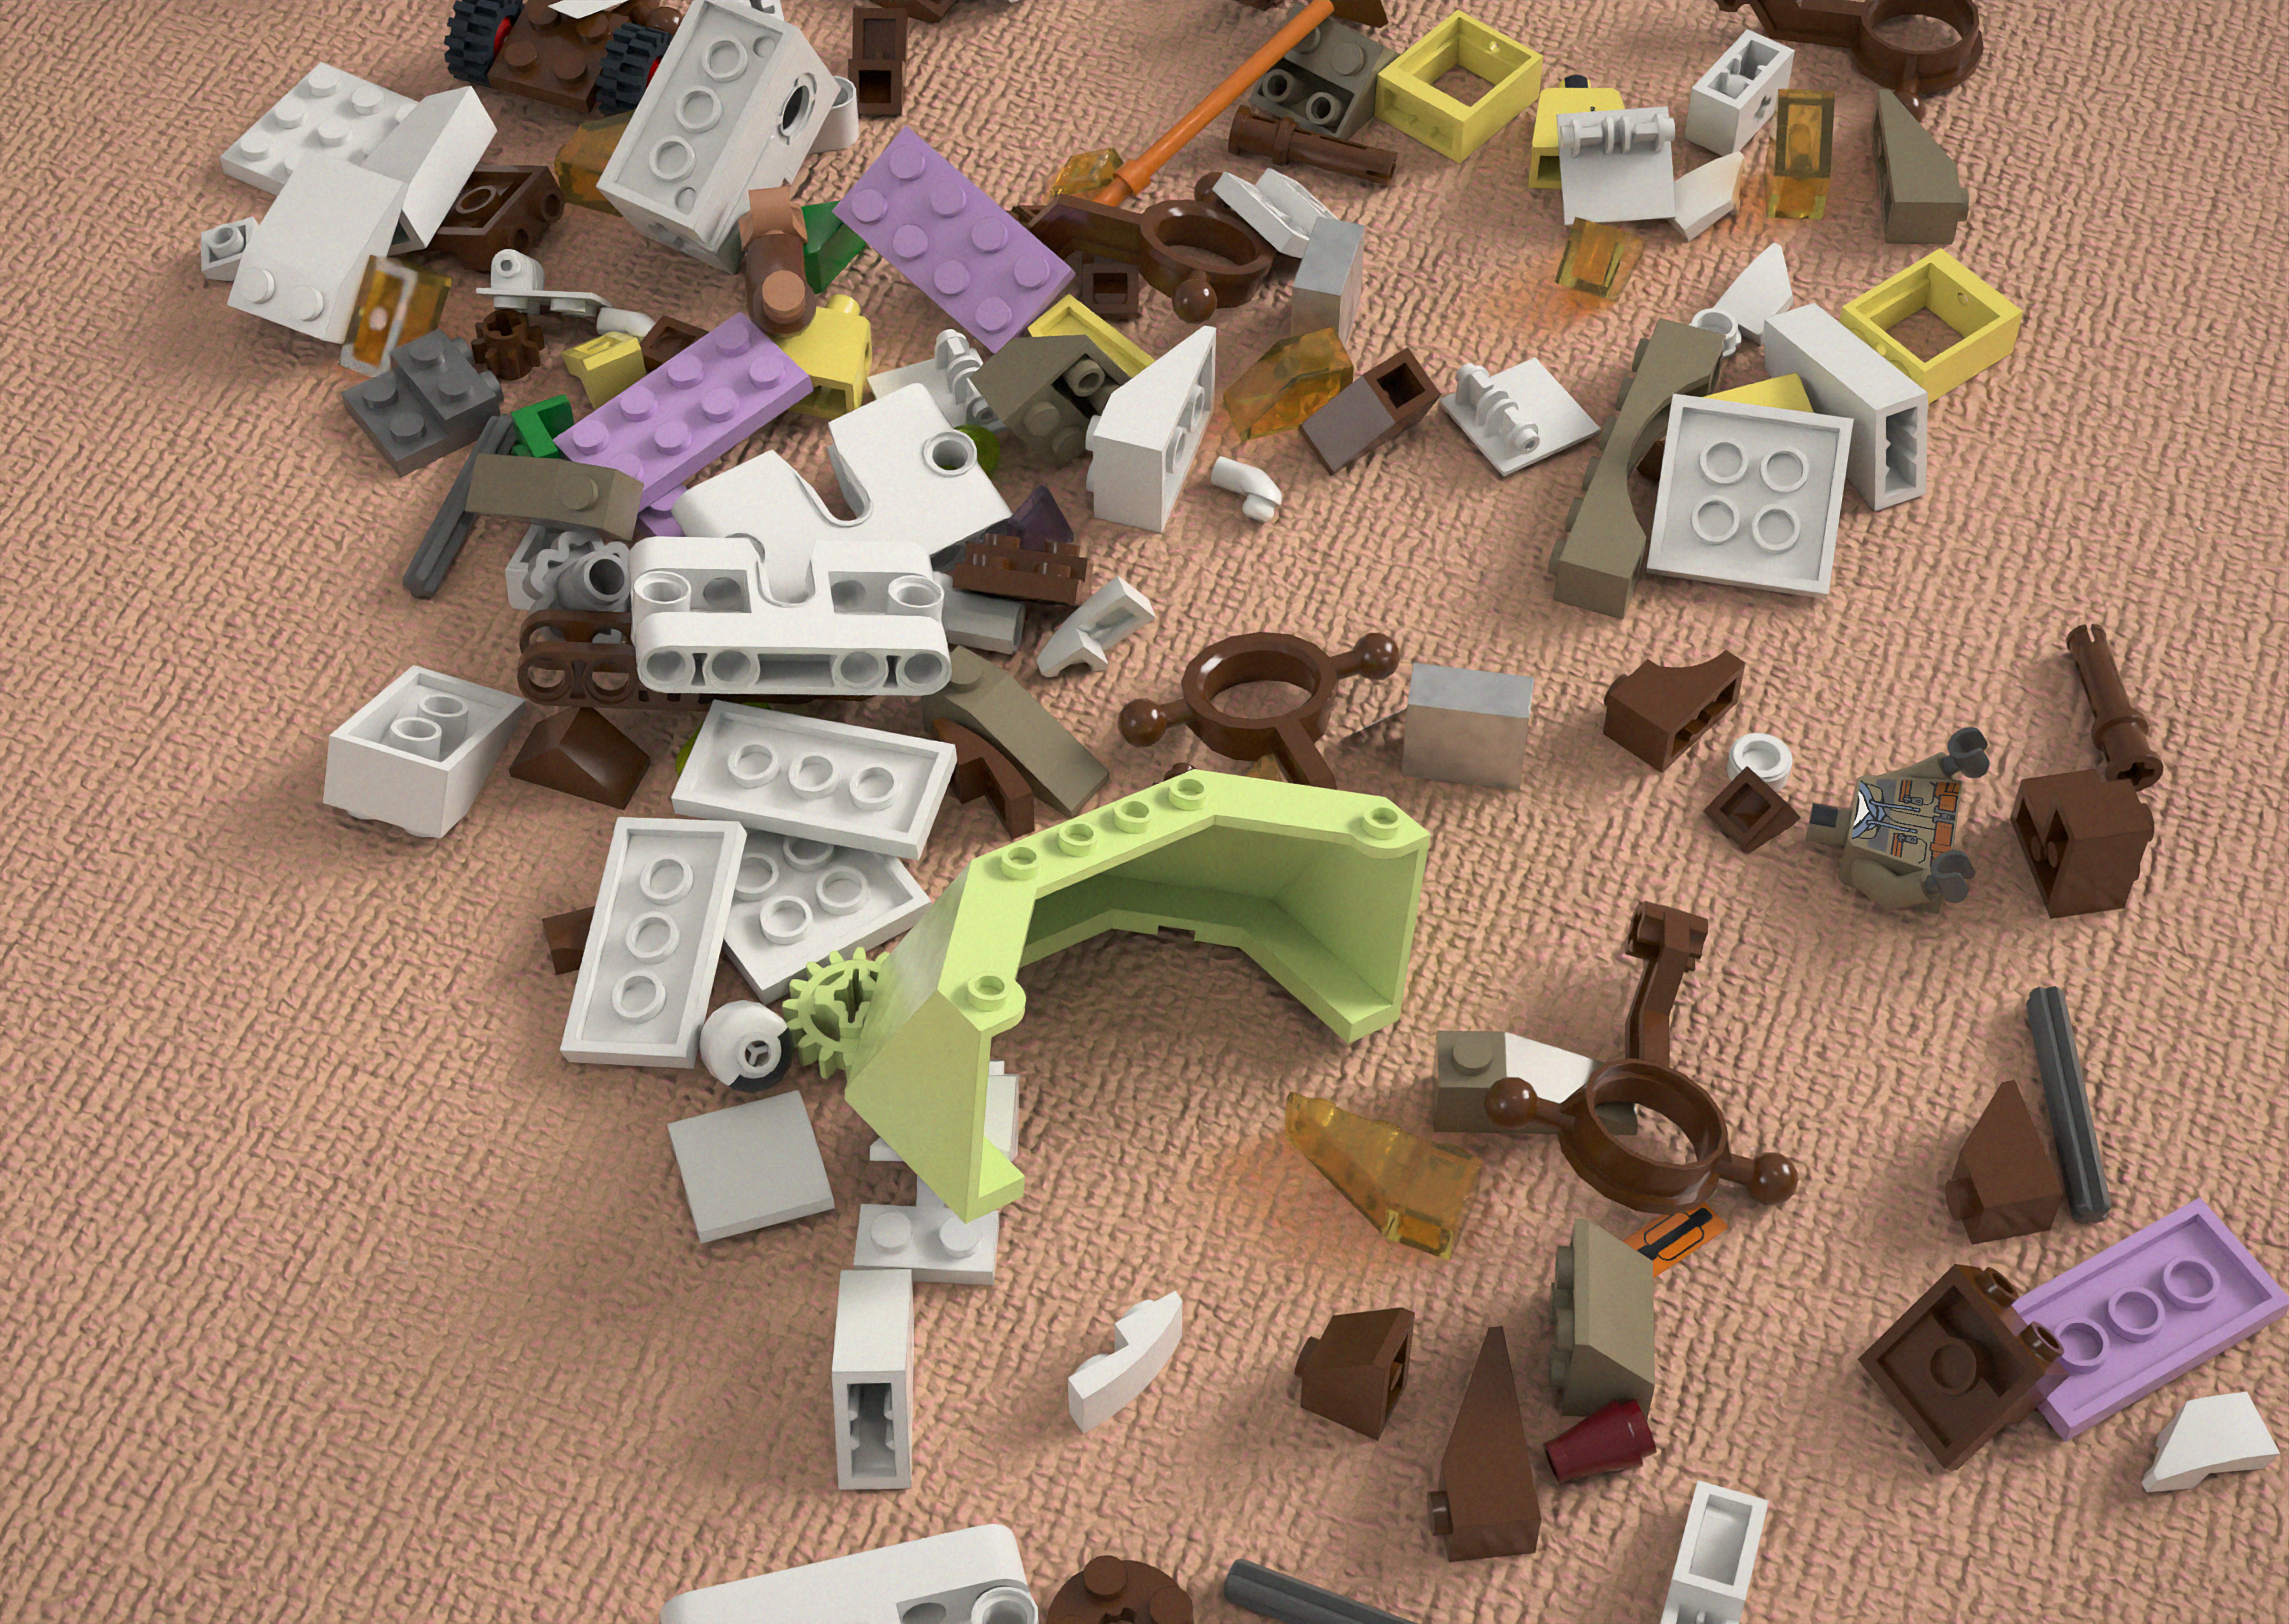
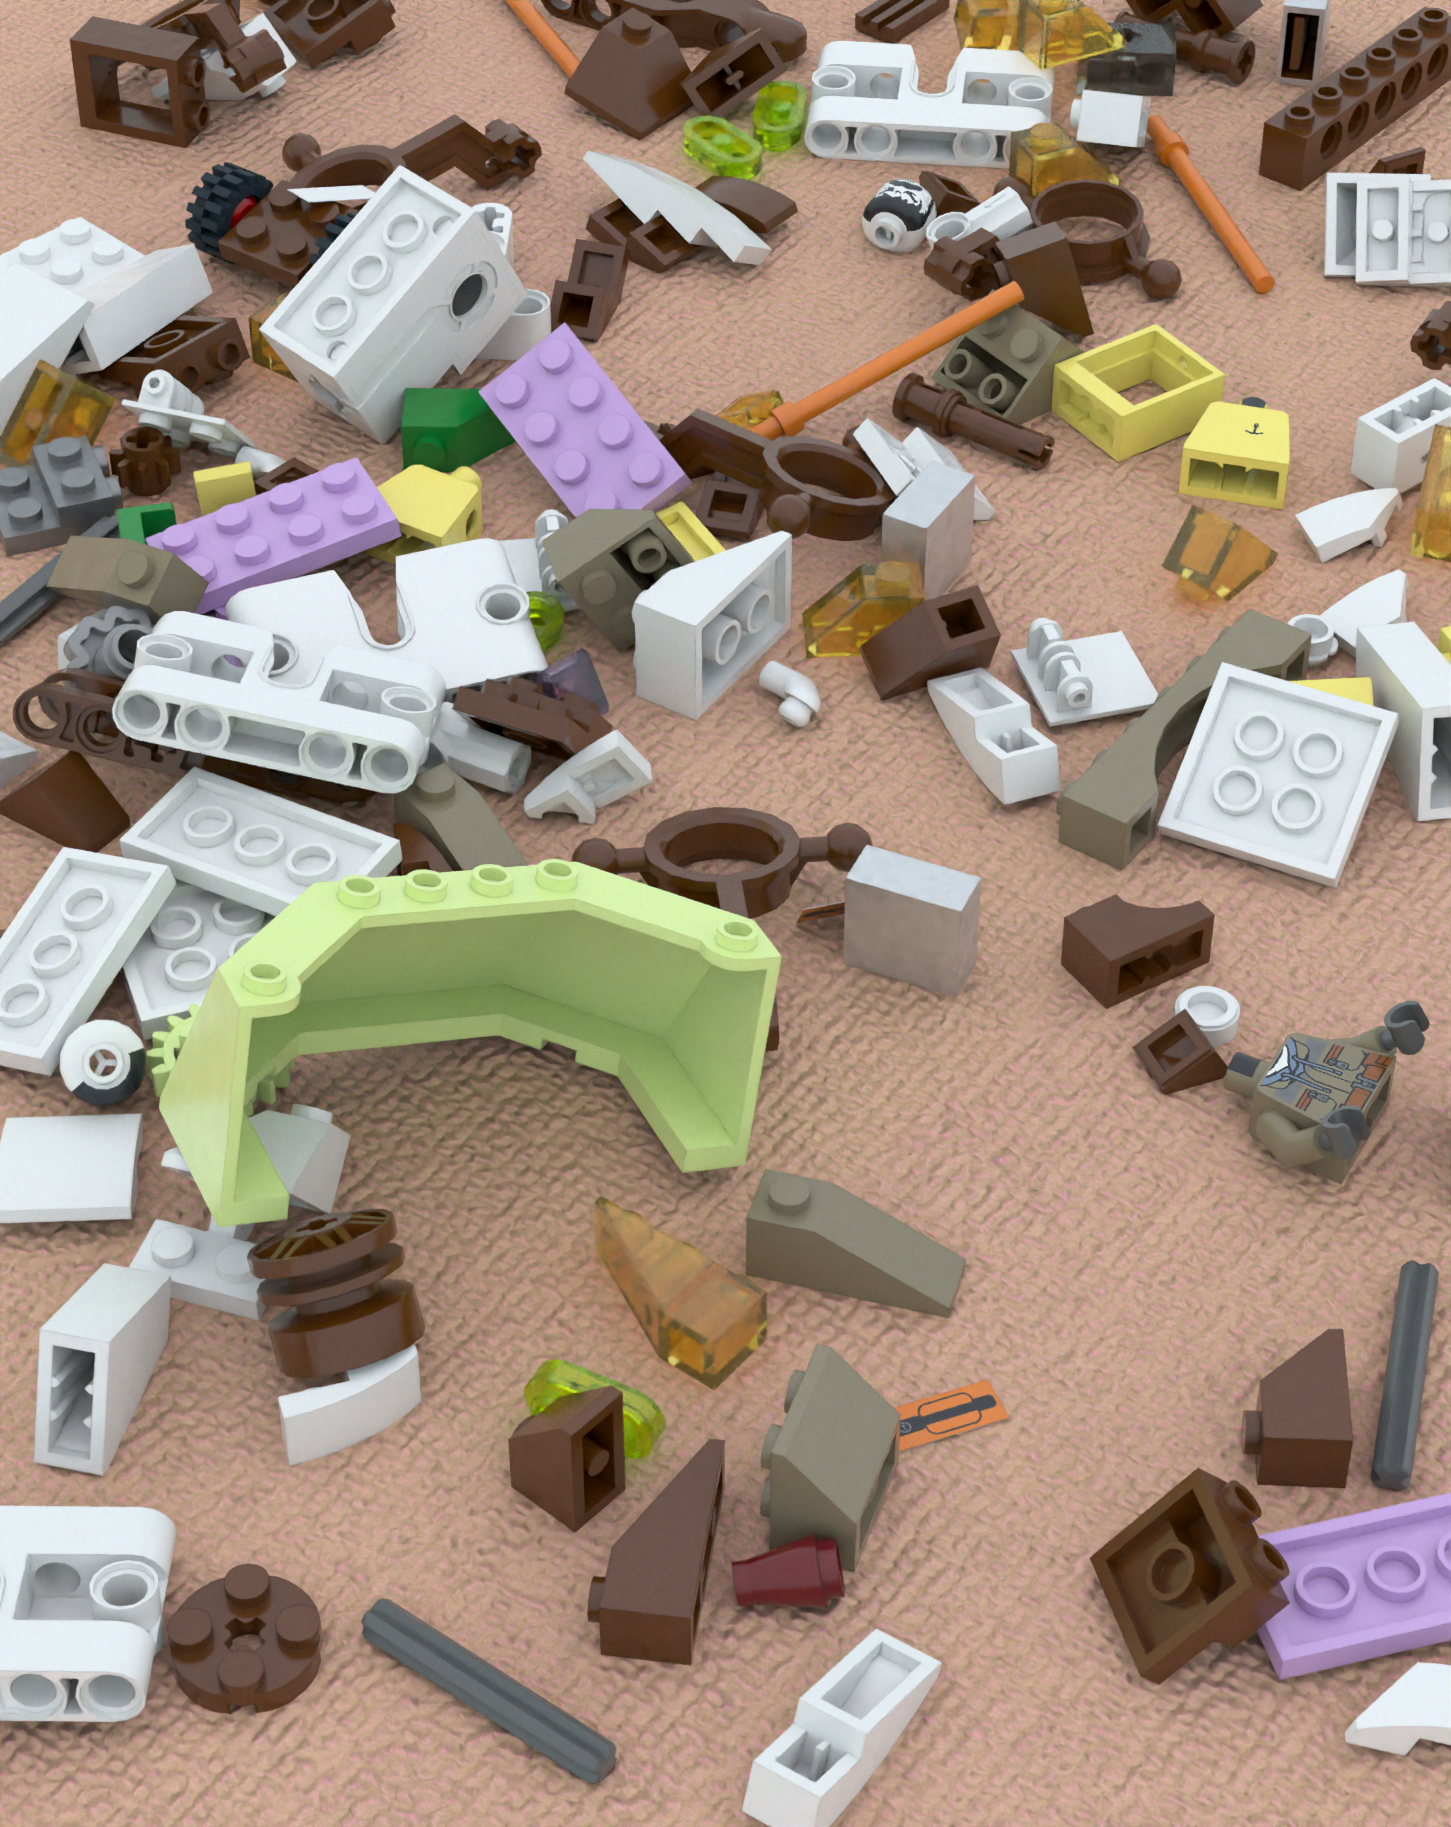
camera: 15 degrees right, 10 degrees down
piece [738,186,817,339] -> none
reddish brown piece [1484,901,1799,1215] -> none
white hinge [1556,106,1676,226] -> none
none -> reddish brown wheel [247,1209,426,1378]
none -> clear neon green plate [524,1359,666,1459]
none -> white slope [927,667,1061,805]

